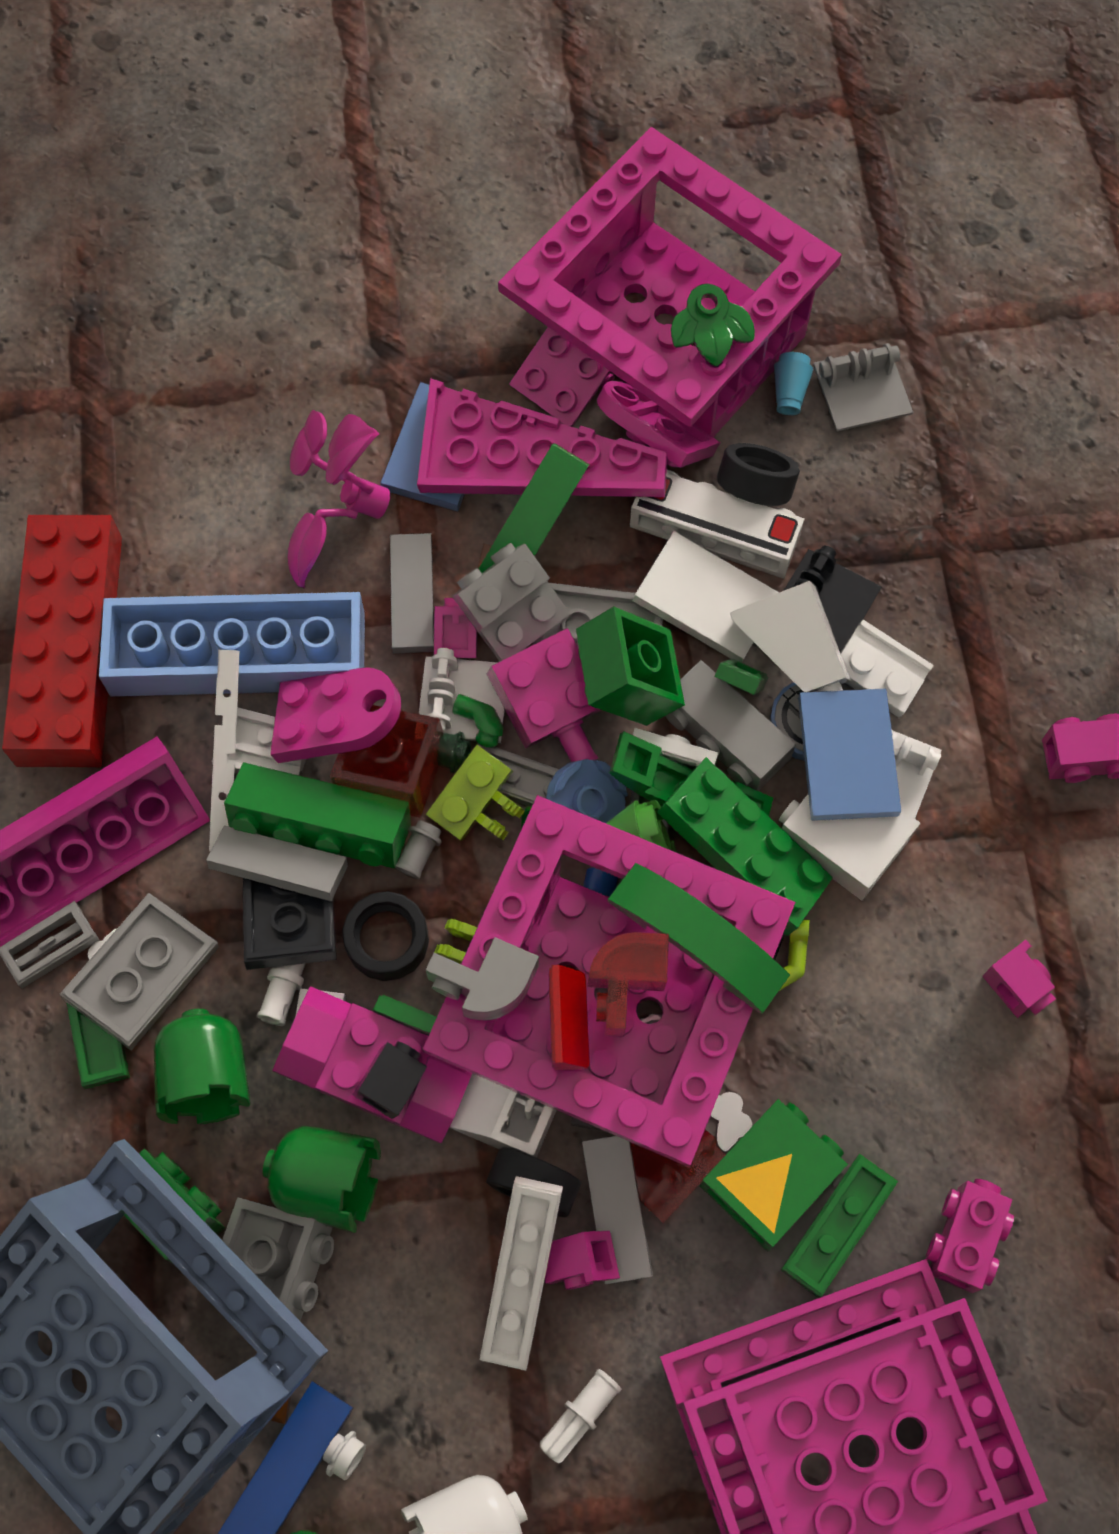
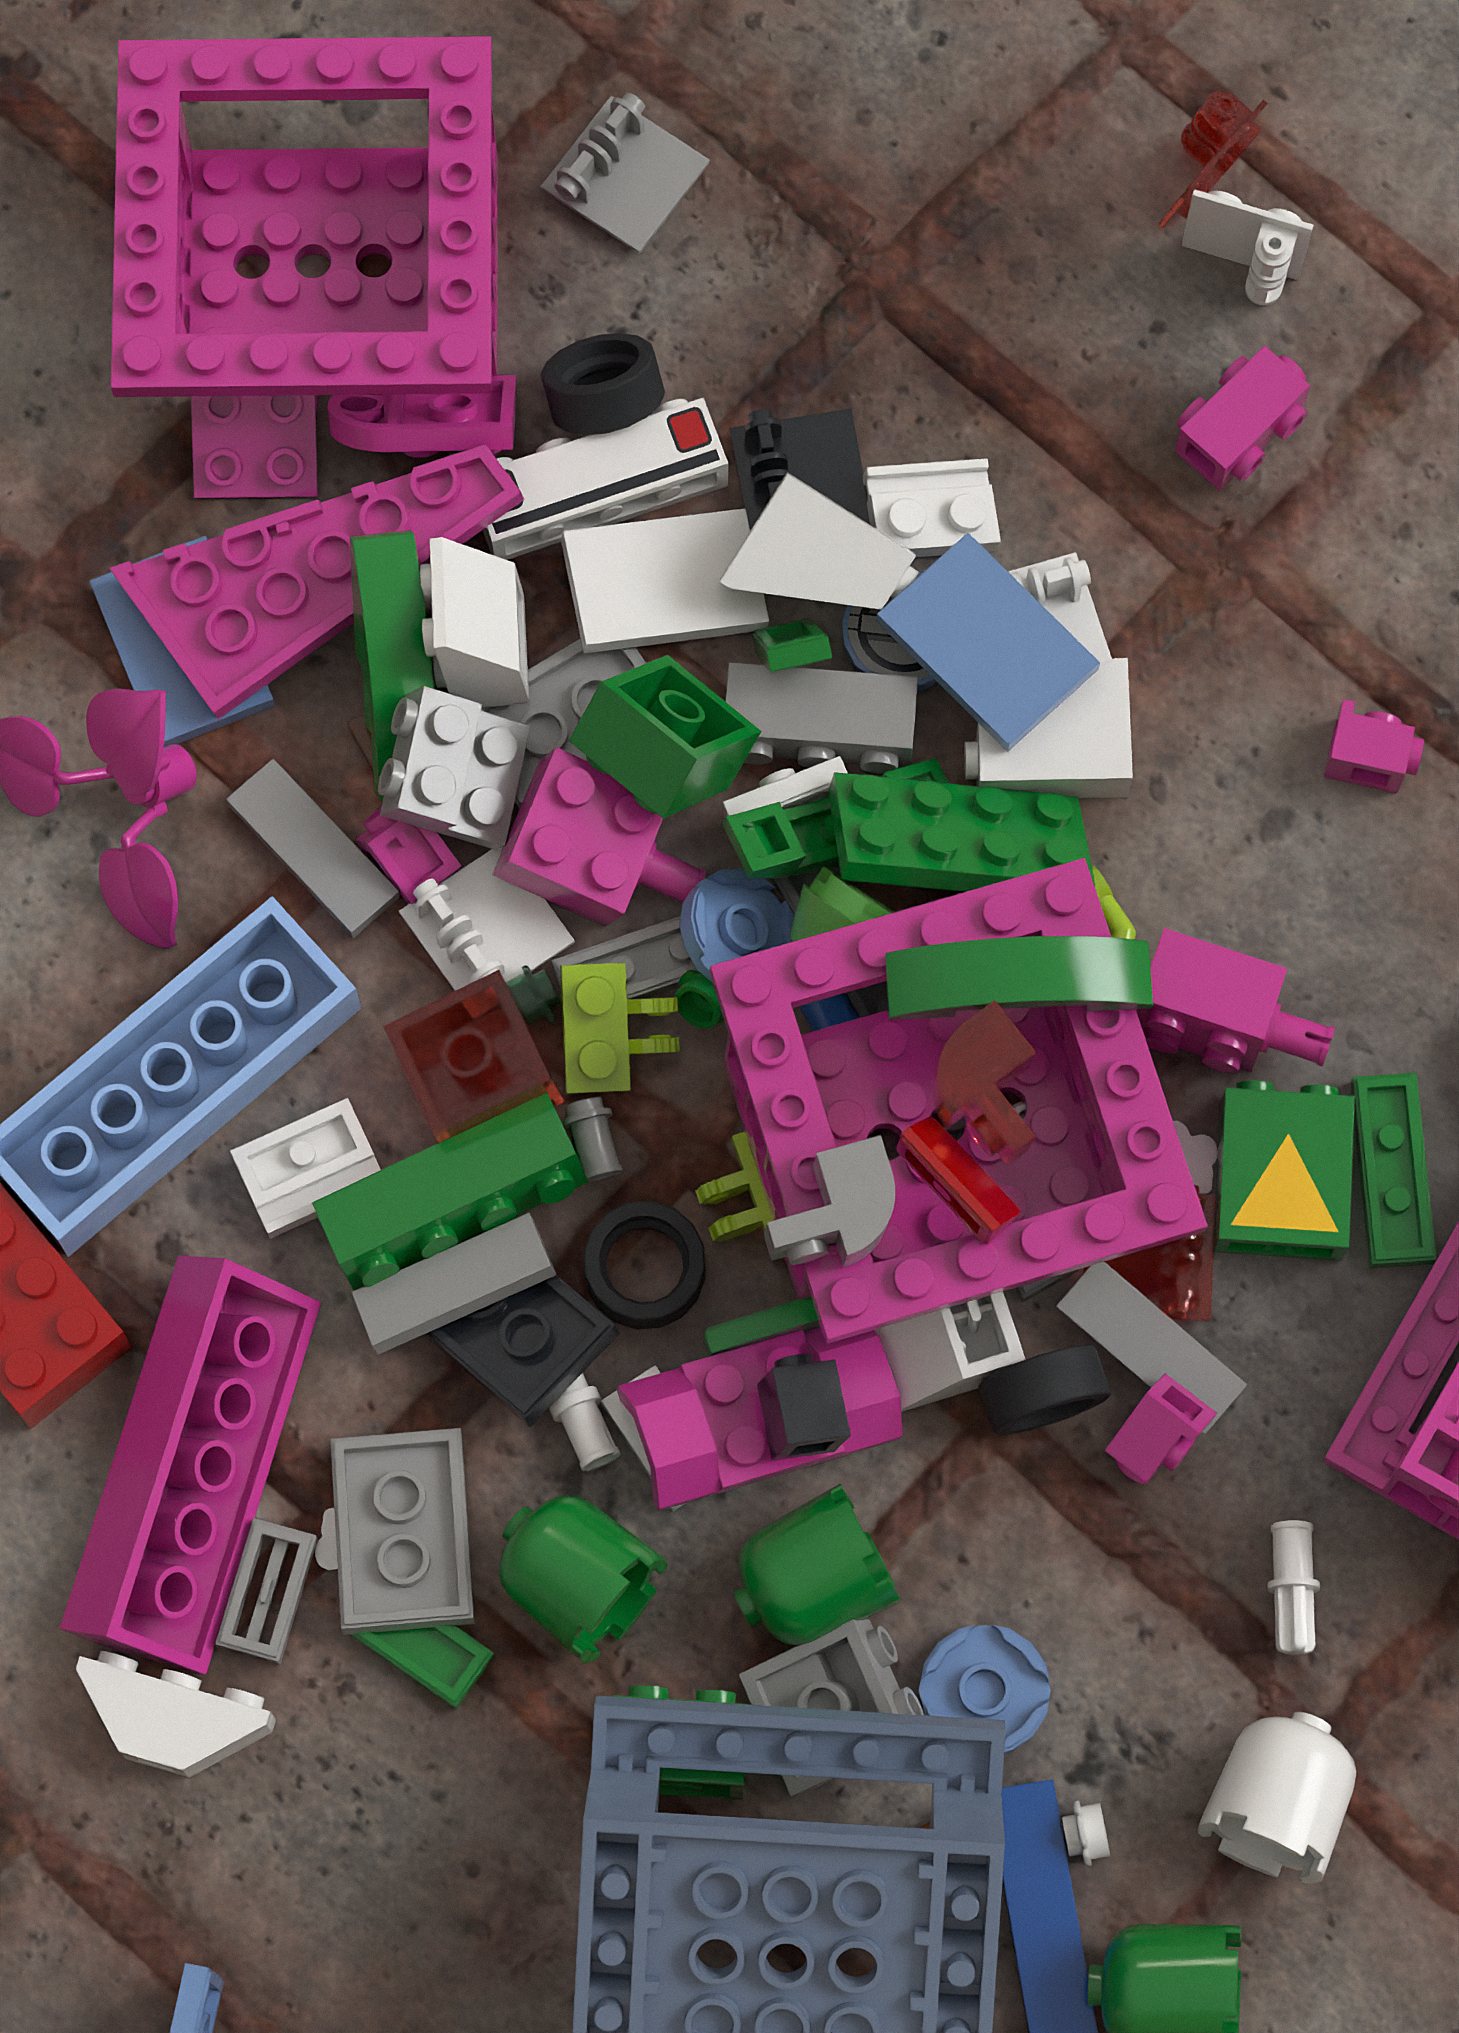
camera: 40 degrees left, 5 degrees up
white piece [209,650,240,851] -> none
dark pink plate [270,668,401,763] -> none
green arm [452,694,504,748] -> none
white tile [479,1176,563,1371] -> none
green plate [671,284,755,367] -> none
medium azure cone [774,352,813,415] -> none
none -> white slope [420,537,529,708]
none -> medium blue tile [918,1625,1051,1754]
none -> dark pink brick [1136,928,1335,1074]

